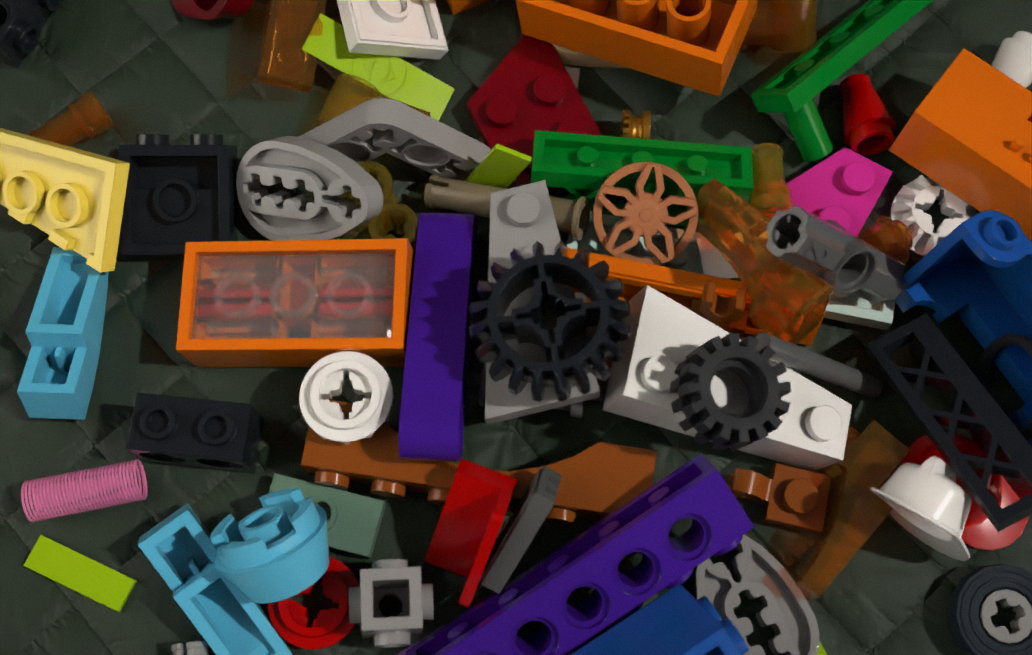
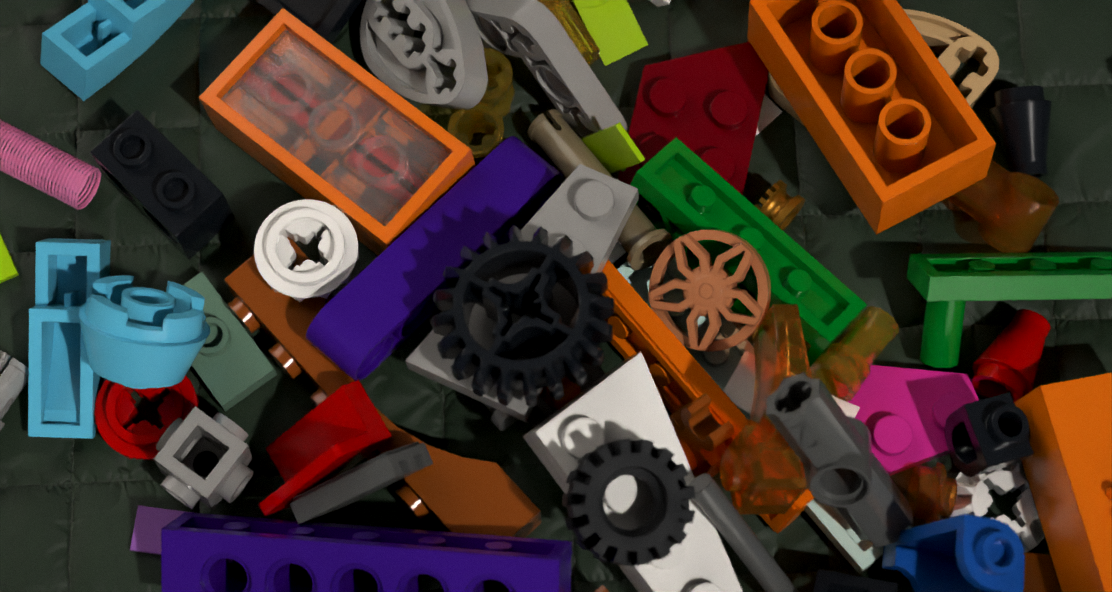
camera: 40 degrees right, 0 degrees up
none -> black plate [945,392,1034,477]

